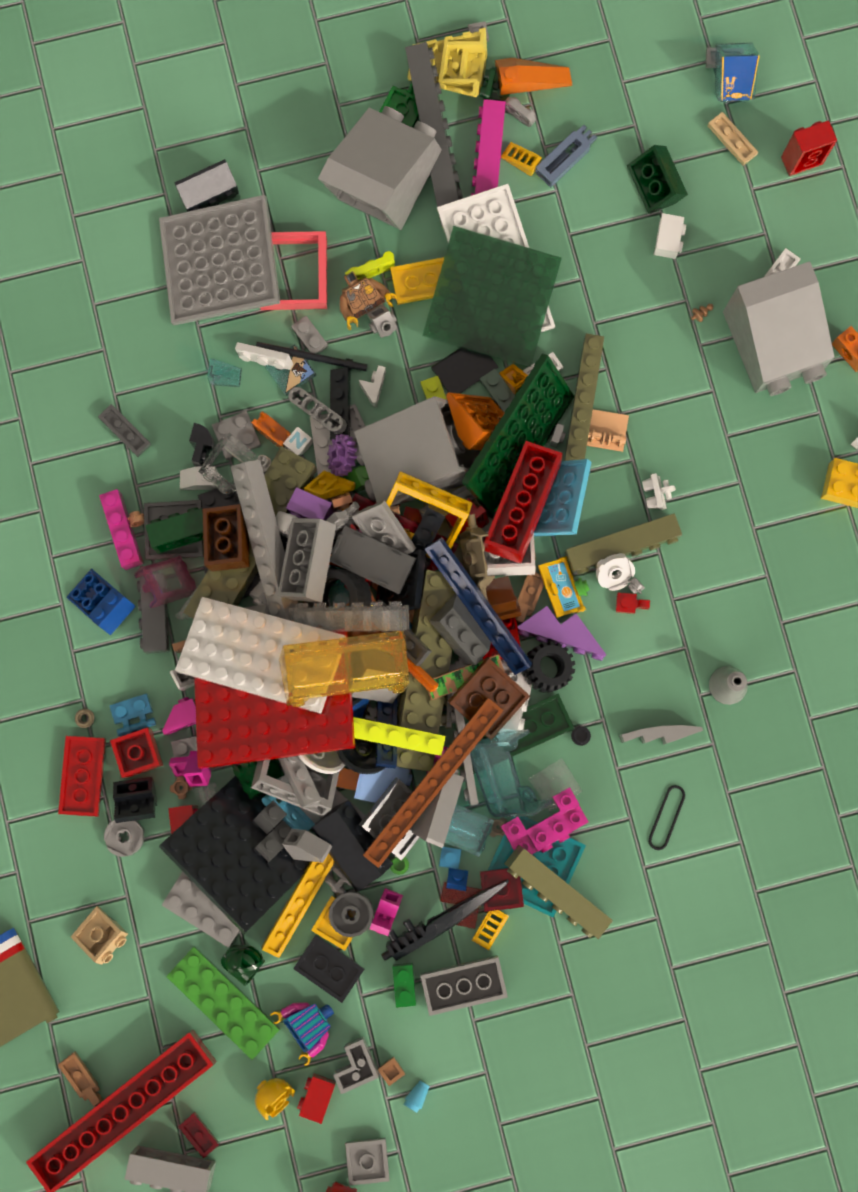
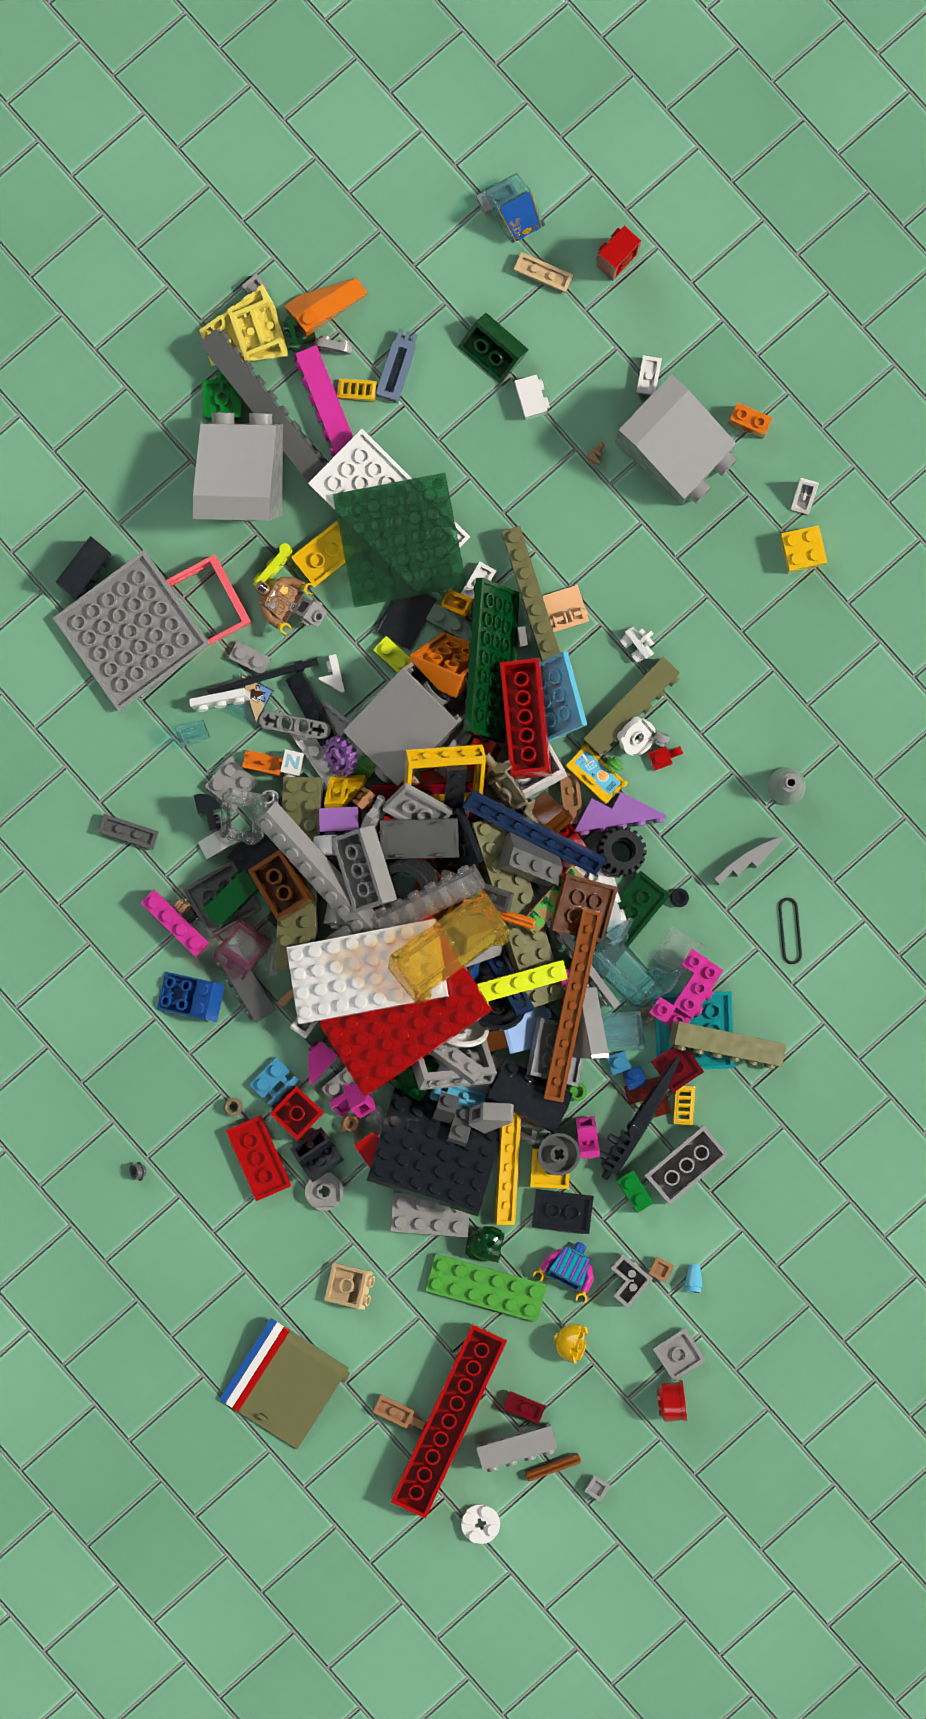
camera: 35 degrees left, 5 degrees up
red brick [297,1073,336,1124] -> none

